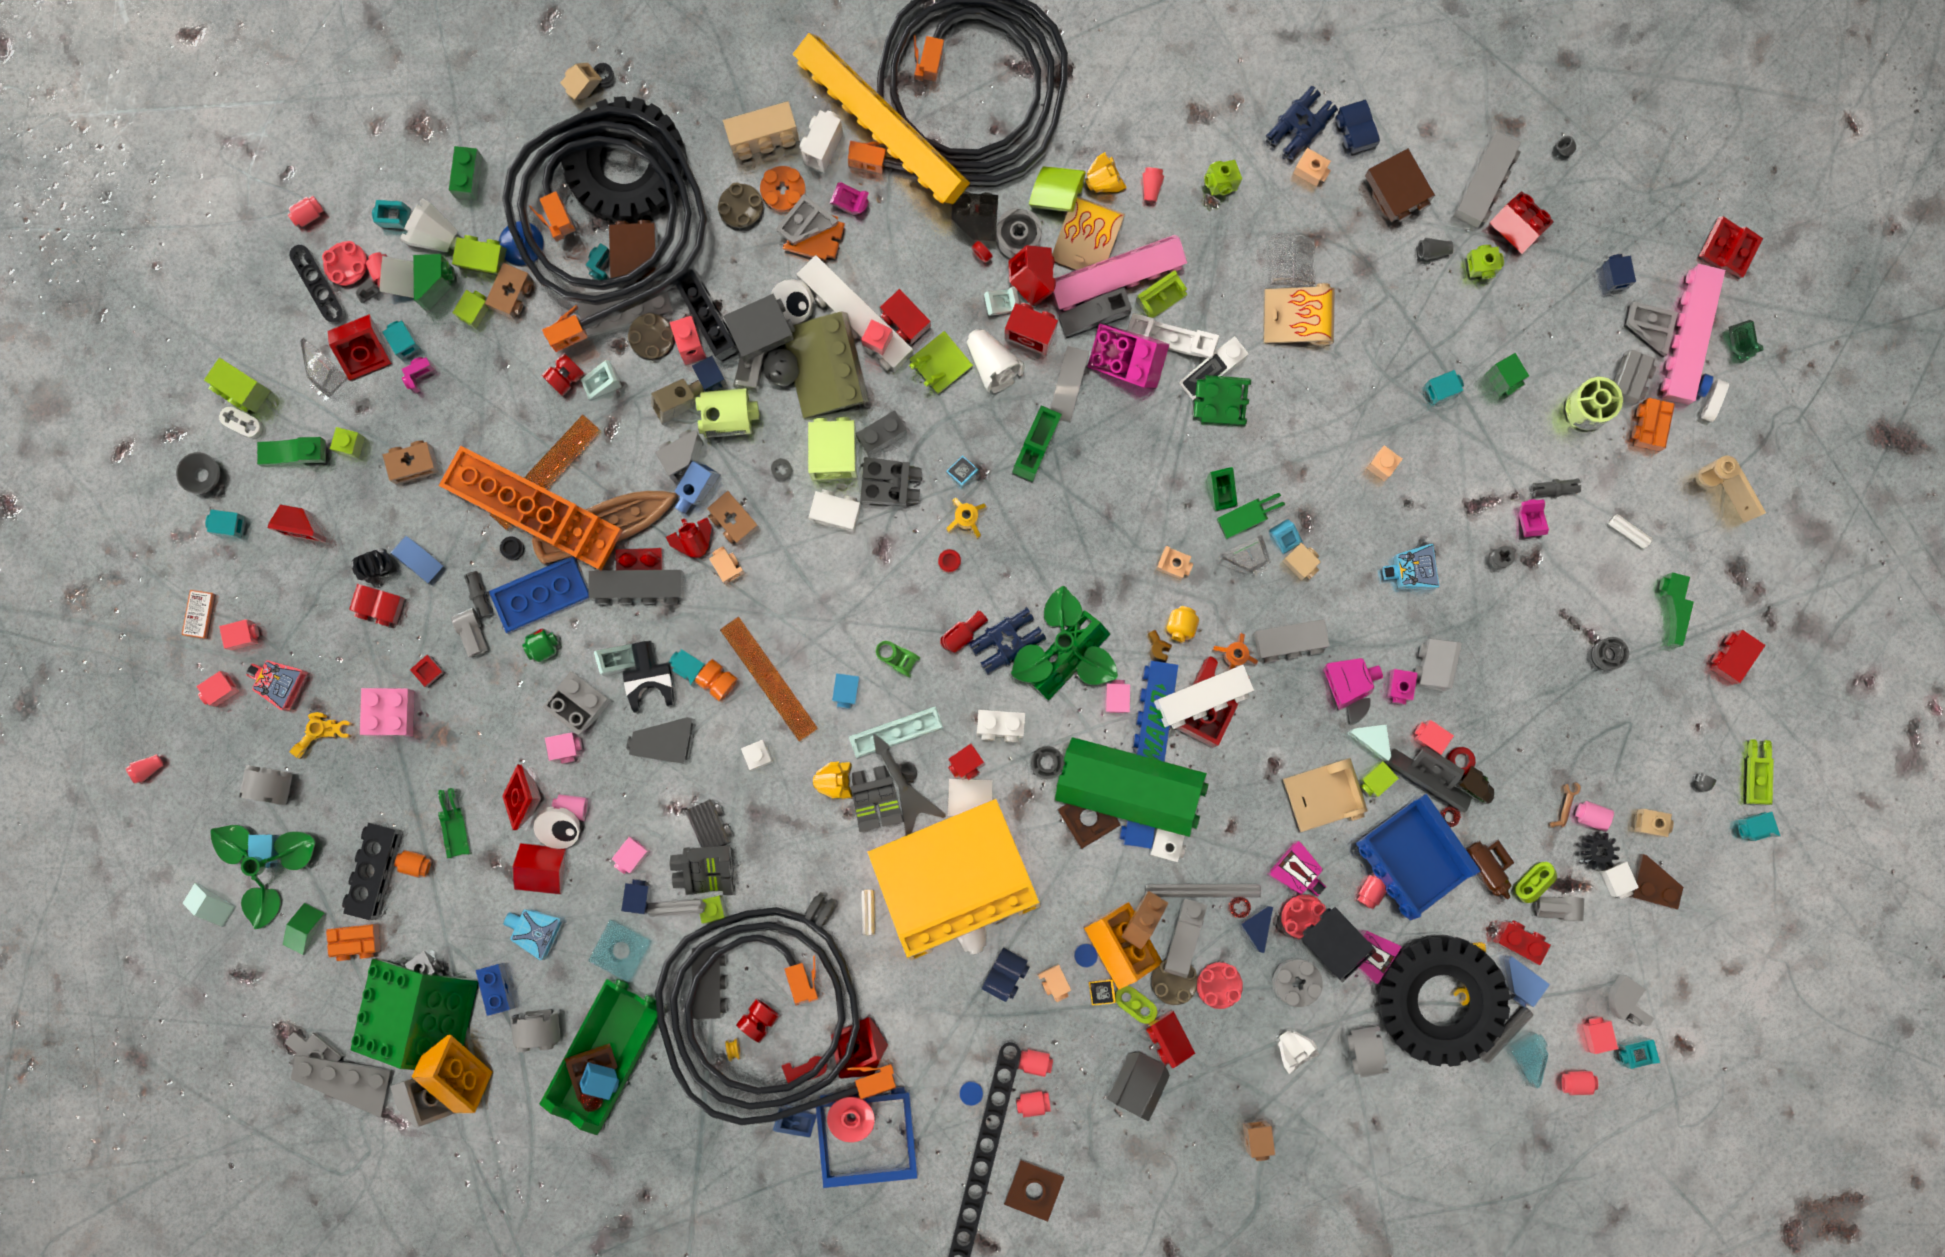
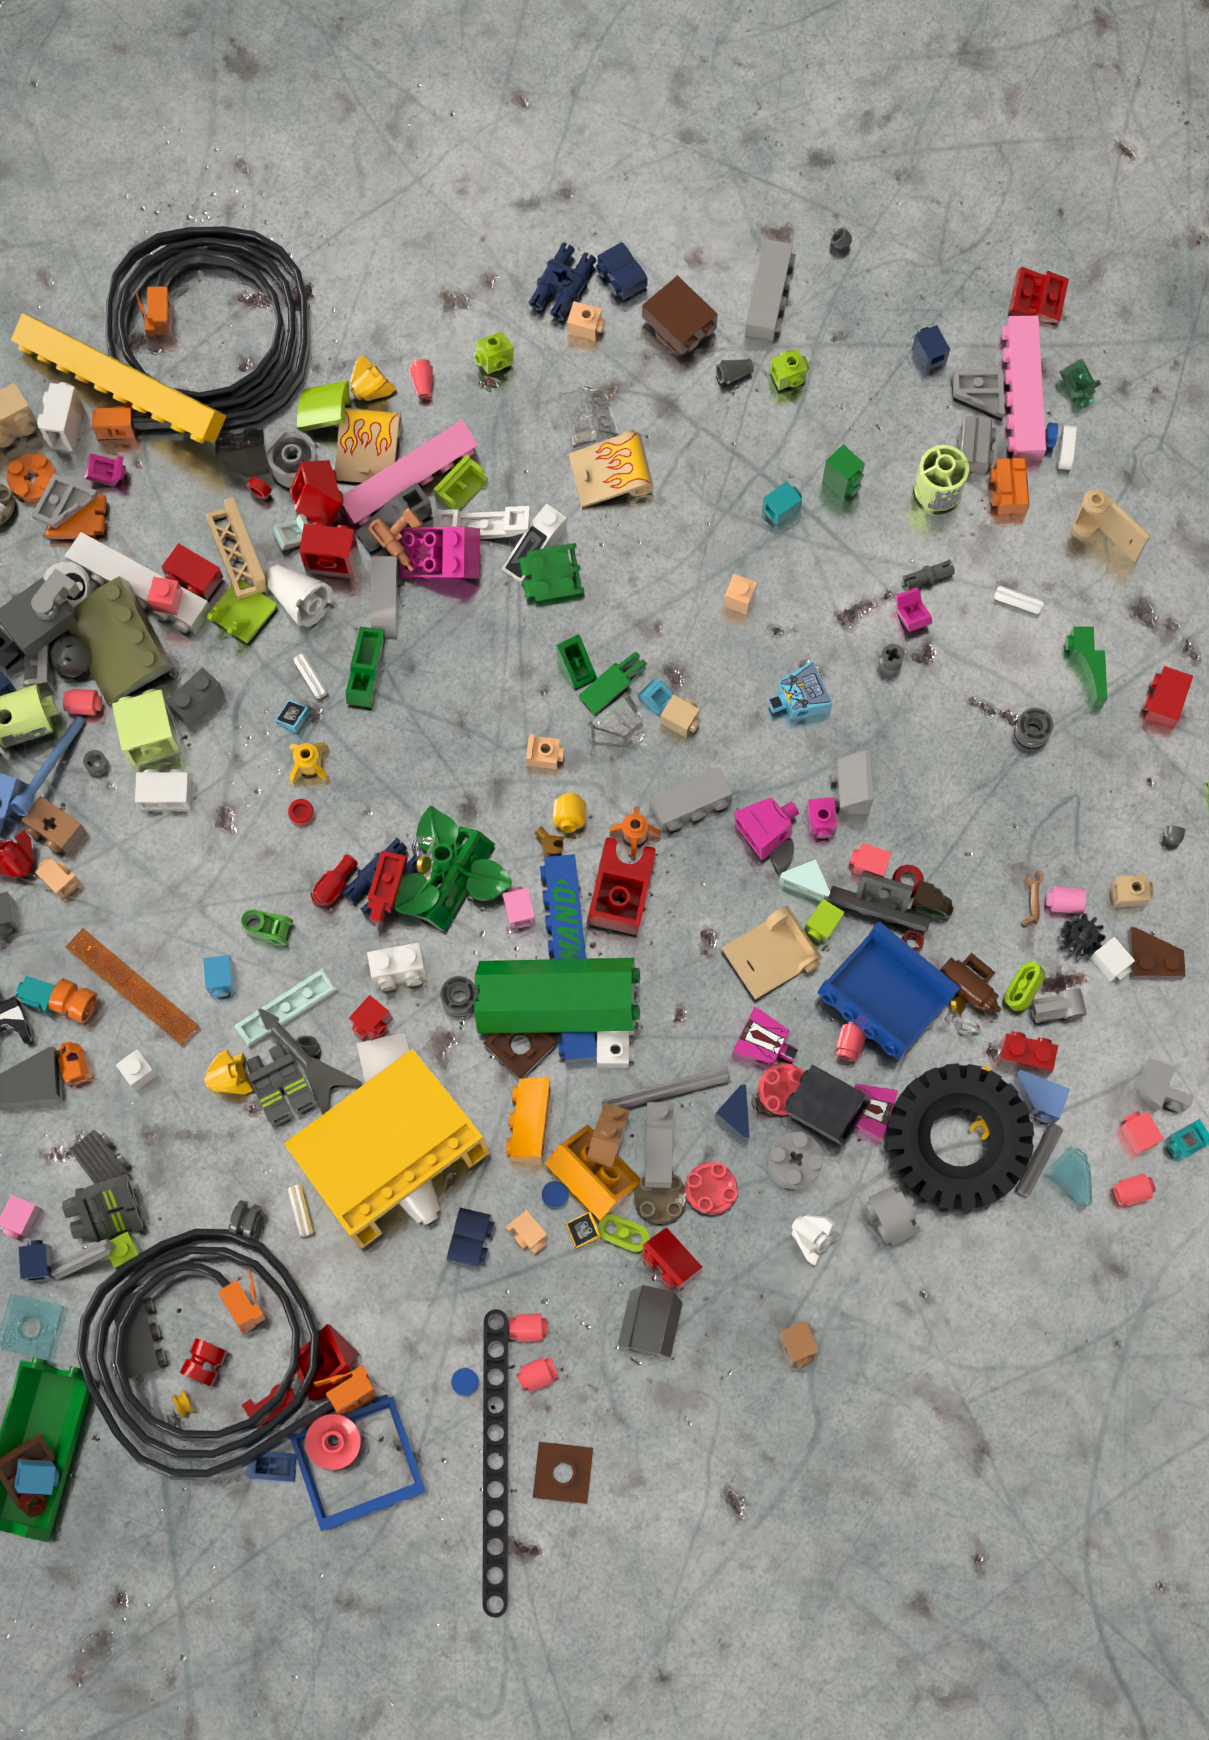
camera: 15 degrees left, 10 degrees down
dark grey hips [860,457,922,506] -> none
white brick [1154,665,1254,729] -> none
clear red bush [1229,897,1251,918] -> none
slope [1489,191,1554,254] -> none
none -> medium blue piece [10,716,85,816]
none -> light grey leg [31,569,80,620]
none -> orange rock [58,1041,93,1085]
none -> coral brick [63,689,102,716]
none -> tan fence [206,497,266,600]
none -> white axle [294,653,328,699]
none -> red hinge [367,850,408,925]
none -> nougat piece [368,508,424,572]
none -> clear piece [412,836,436,873]
none -> light orange slope [505,1077,551,1165]
none -> clear piece [944,996,981,1036]

